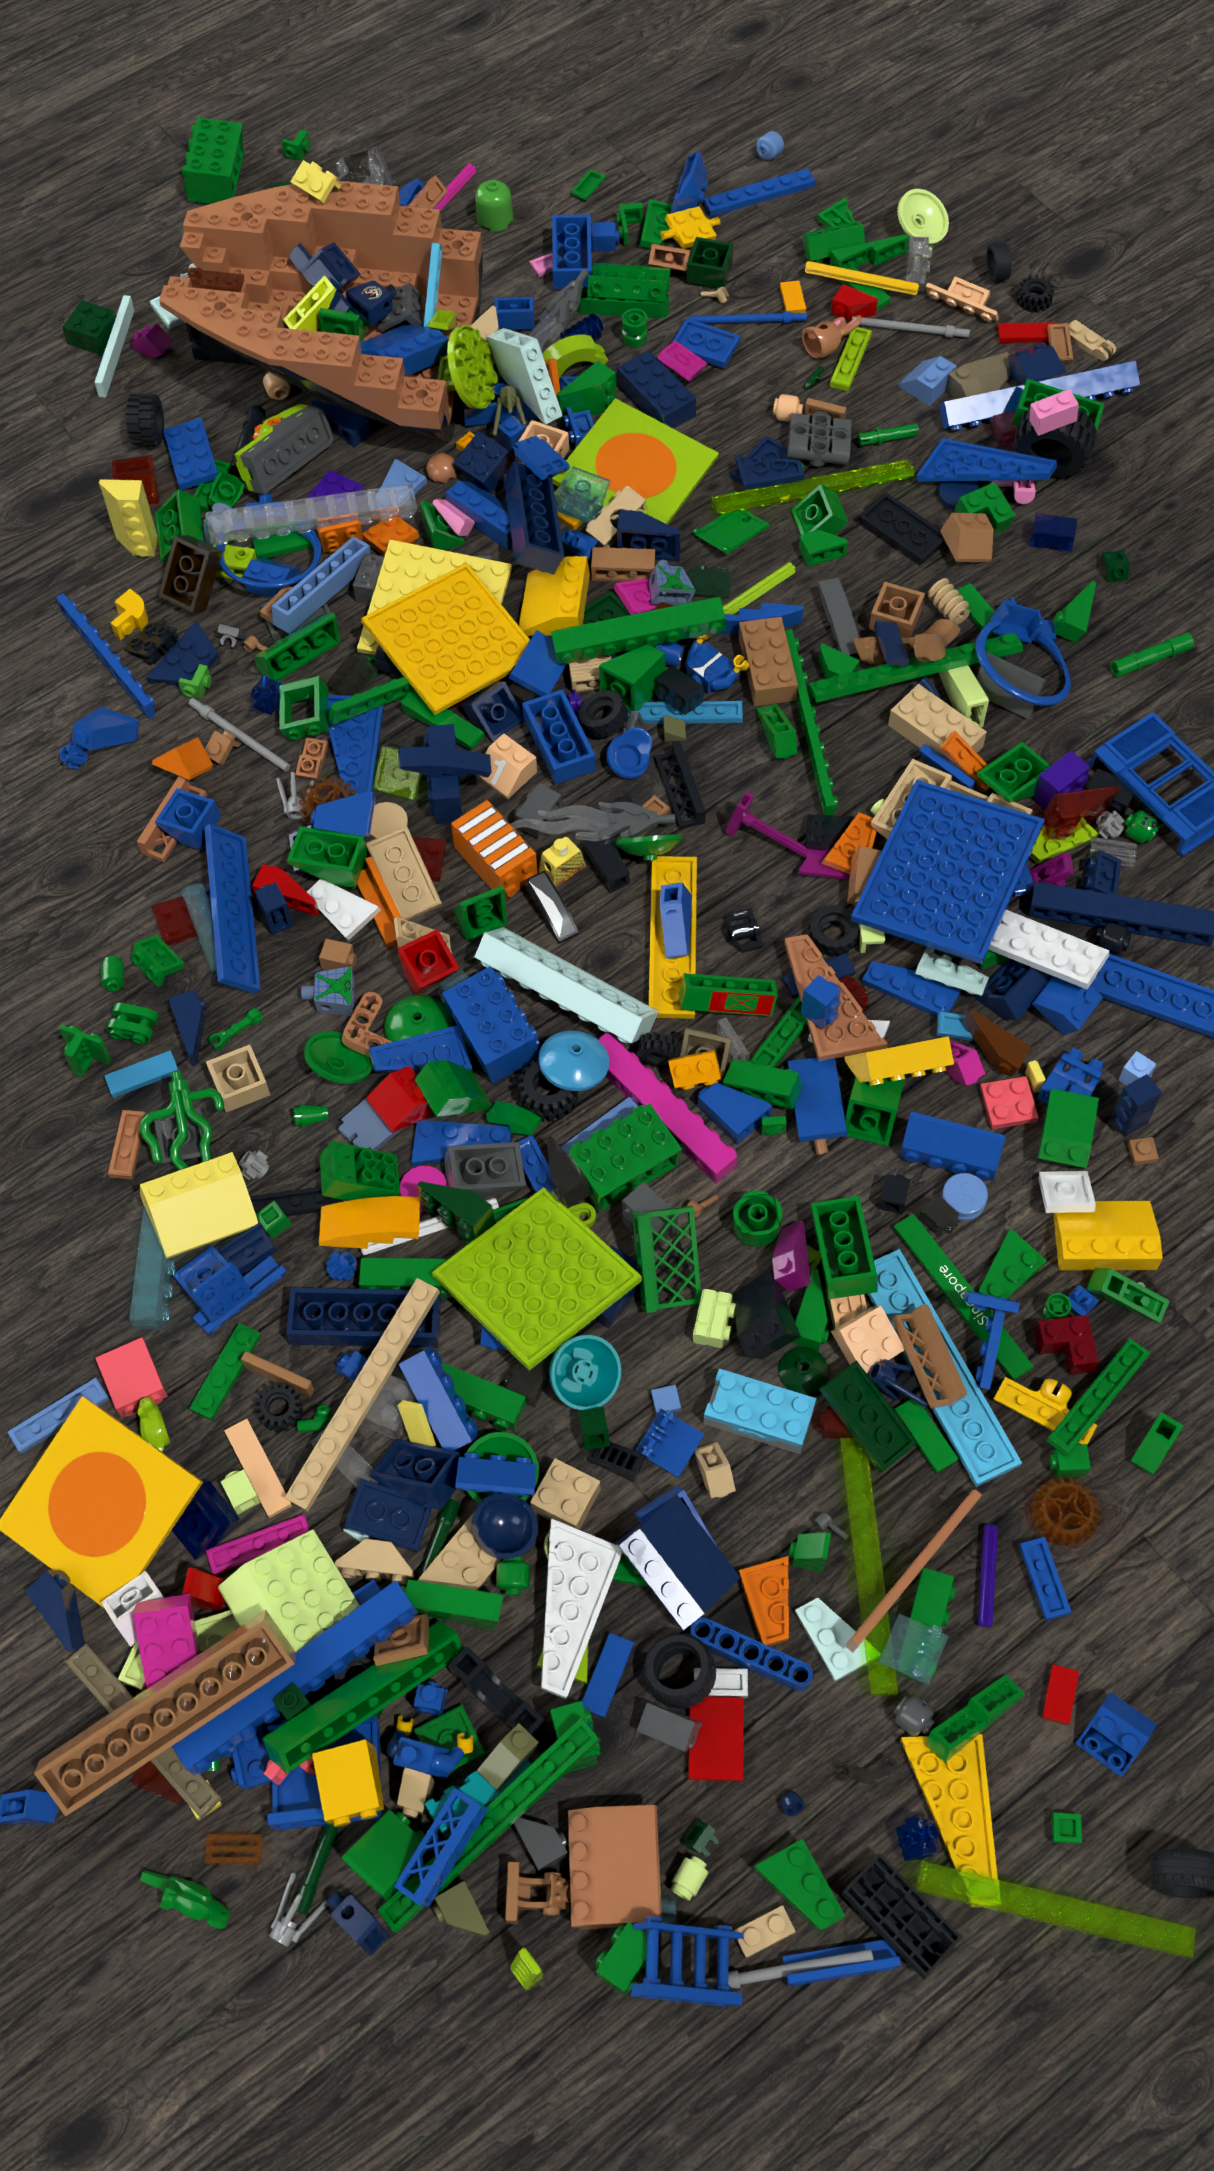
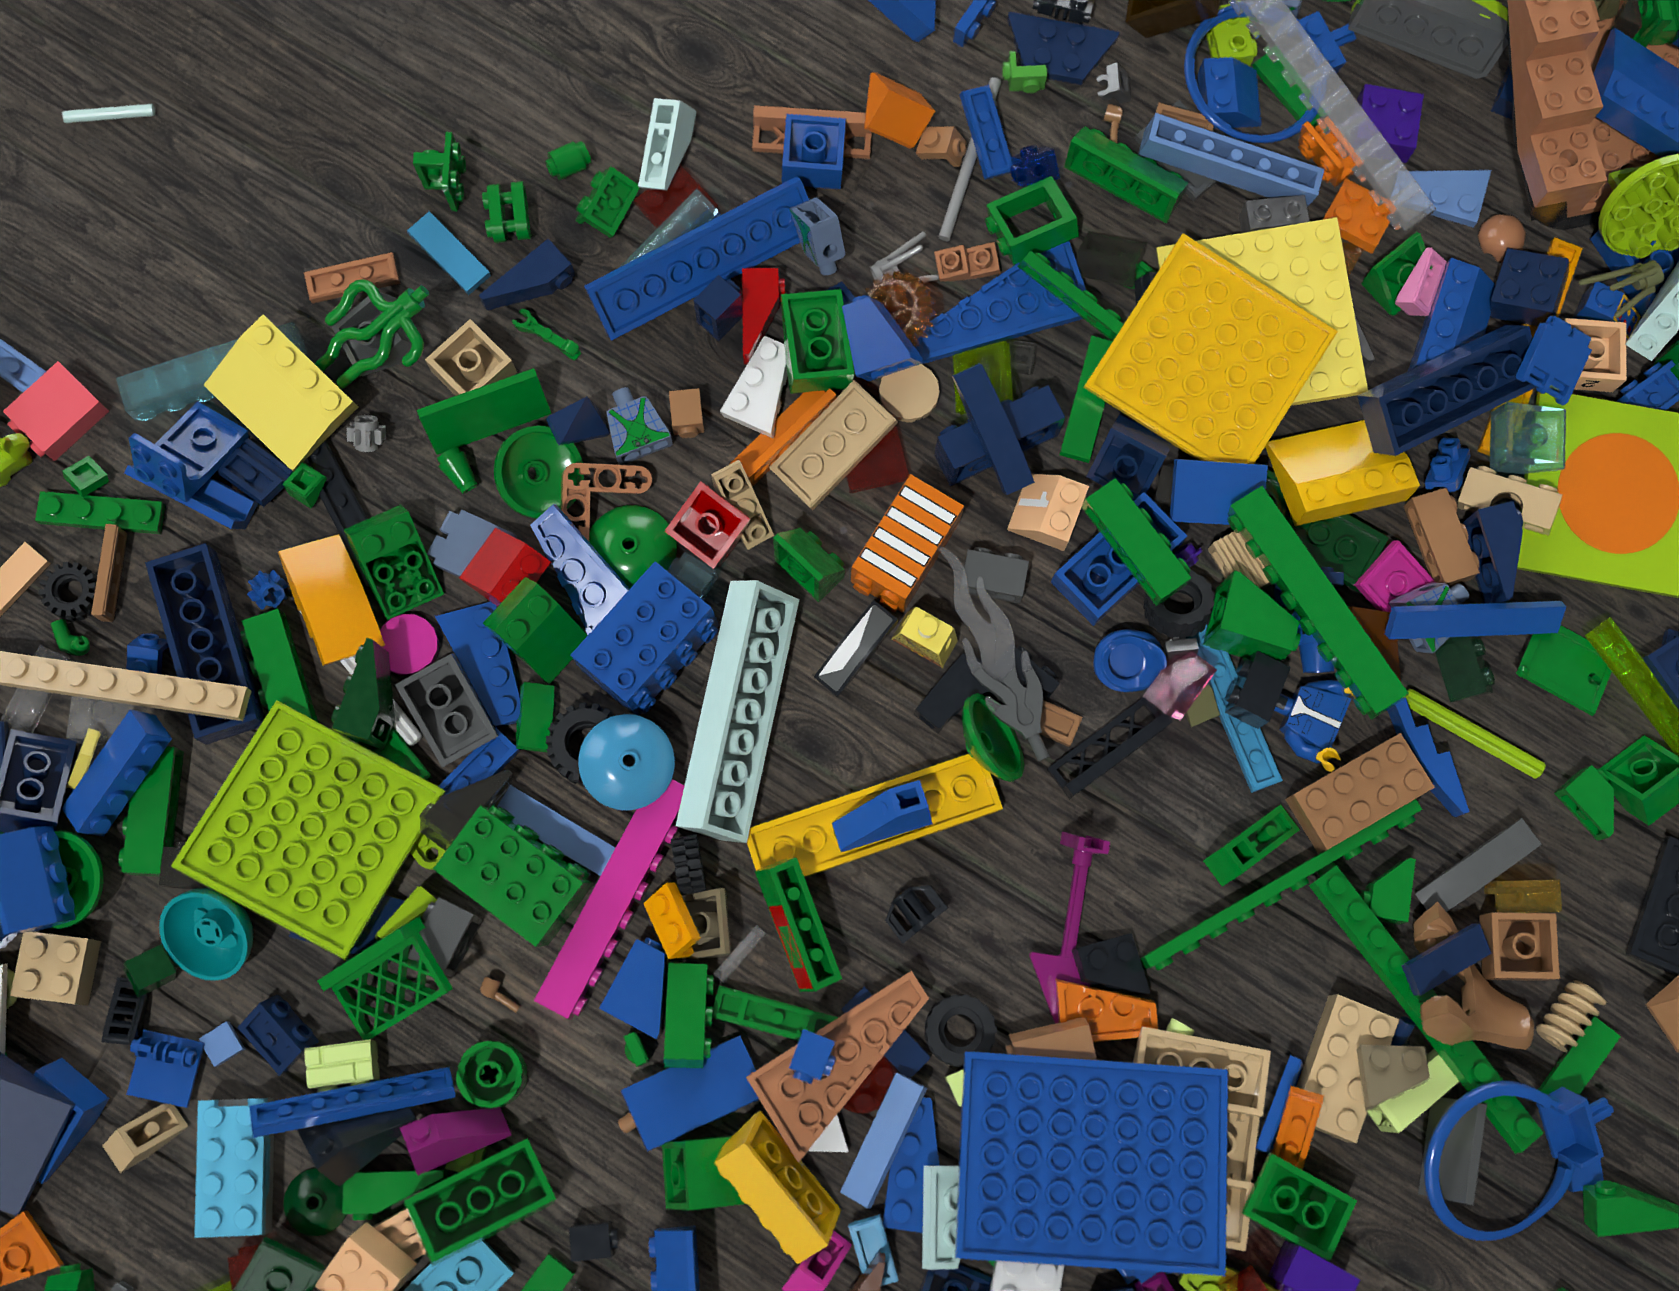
camera: 65 degrees right, 15 degrees up
none -> green plate [62,455,109,497]
none -> dark blue bracket [237,995,319,1076]
none -> blue tile [249,1067,455,1138]
none -> lime slope [375,886,437,941]
none -> green tile [417,368,552,455]
none -> dark blue slope [546,396,610,446]
none -> light aqua slope [638,98,696,191]
none -> sand blue torso [790,197,845,275]
none -> medium blue tile [840,1073,927,1208]
none -> blue tile [959,85,1015,180]
none -> green brick [1081,478,1191,606]
none -> clear pink slope [1143,651,1217,720]
none -> dark tan wing [1356,1045,1430,1110]
none -> blue tile [1385,601,1567,640]
none -> clear yellow bracket [1484,880,1562,913]

